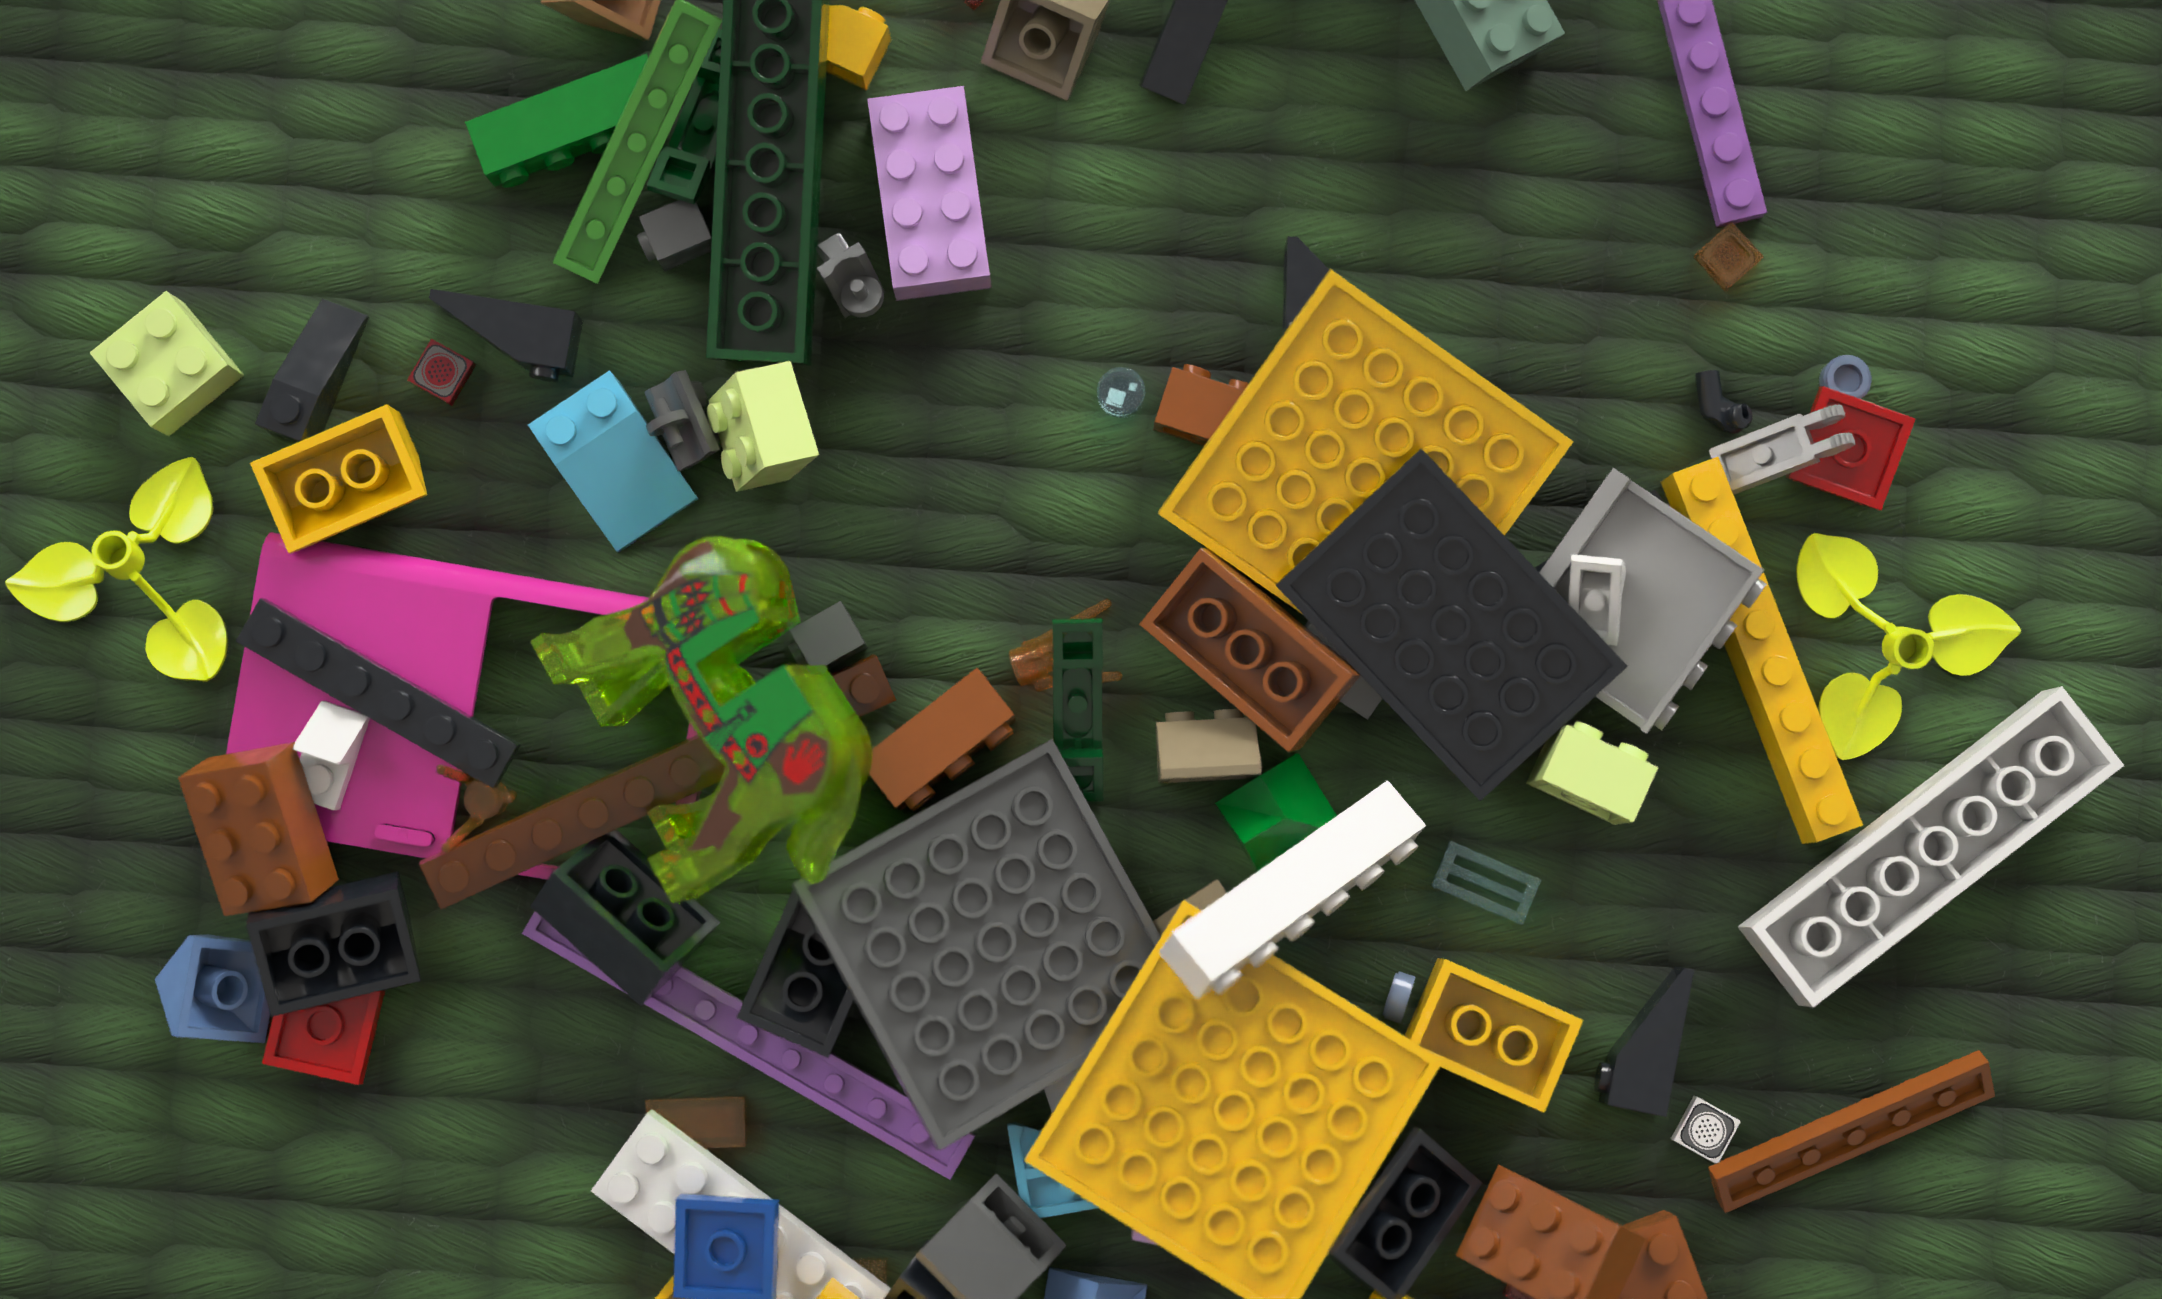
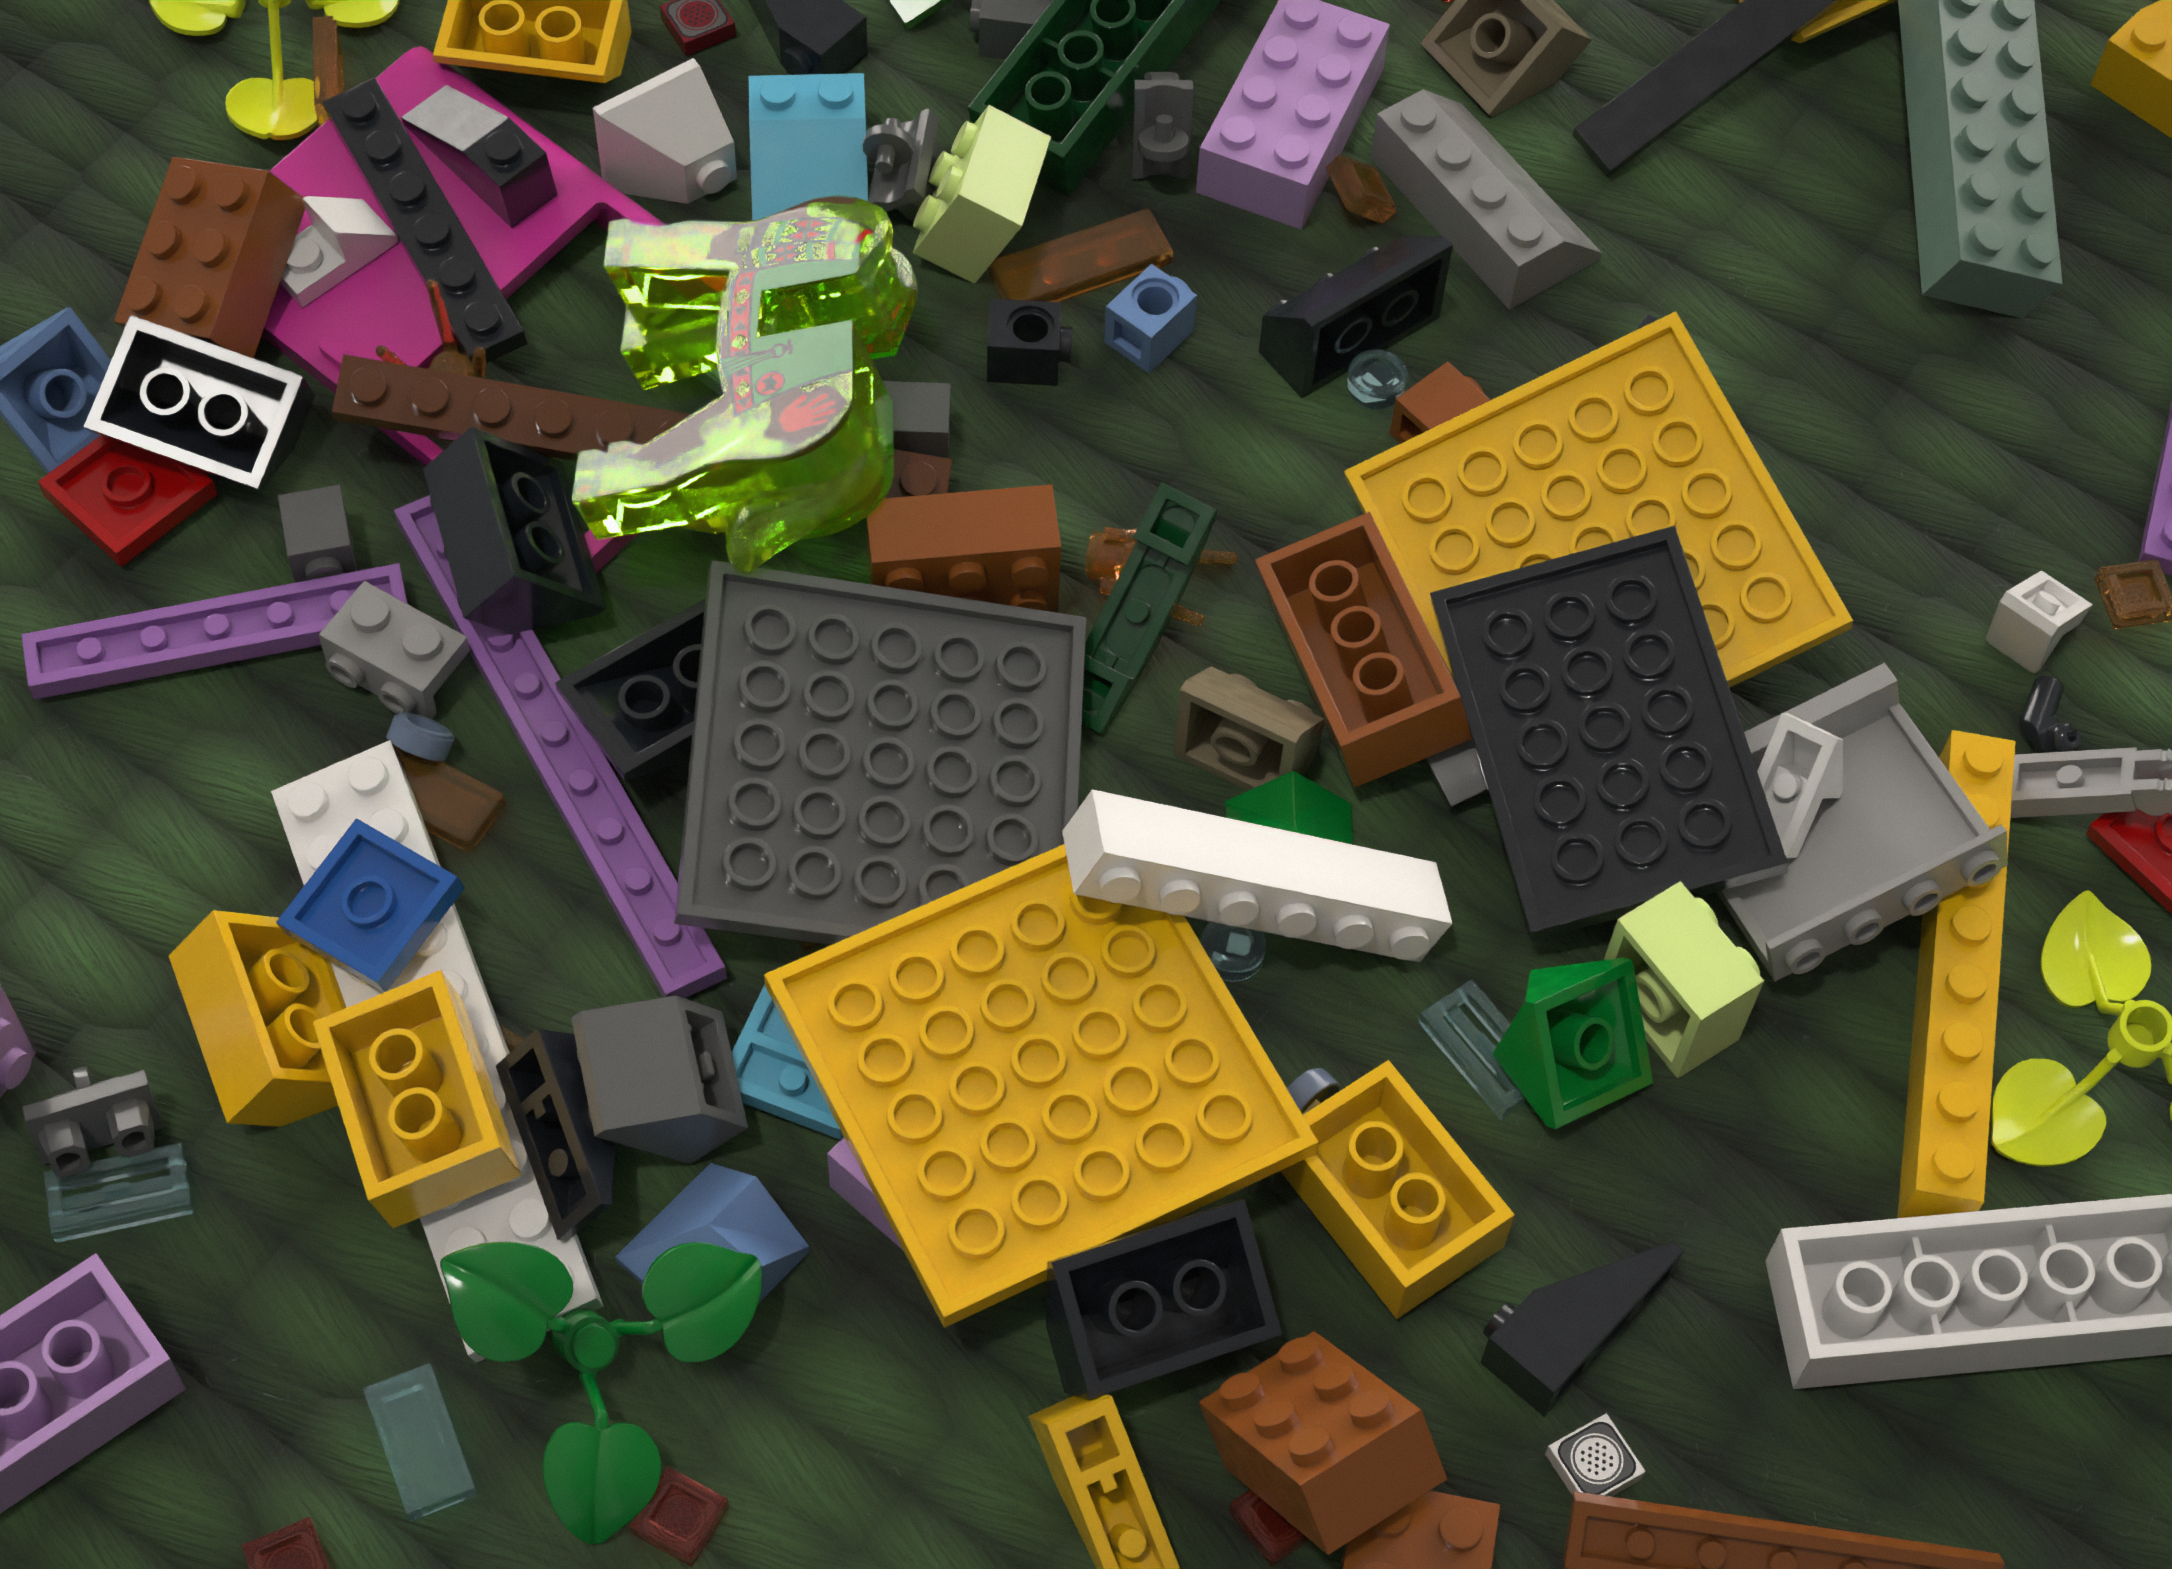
camera: 30 degrees right, 25 degrees down
none -> medium lavender plate [22,563,408,700]
none -> dark grey brick [278,484,358,583]
none -> clear orange tile [313,16,344,127]
none -> light grey bracket [319,581,470,719]
none -> sand blue tile [386,712,455,761]
none -> black slope [401,84,558,228]
none -> white slope [593,58,737,204]
none -> black brick [987,298,1072,386]
none -> clear orange tile [990,208,1173,302]
none -> medium blue brick [1104,264,1197,373]
none -> black slope [1259,236,1453,399]
none -> clear orange tile [1325,155,1396,224]
none -> light grey slope [1371,89,1602,310]
none -> green slope [1492,958,1653,1129]
none -> white slope [1986,571,2093,673]

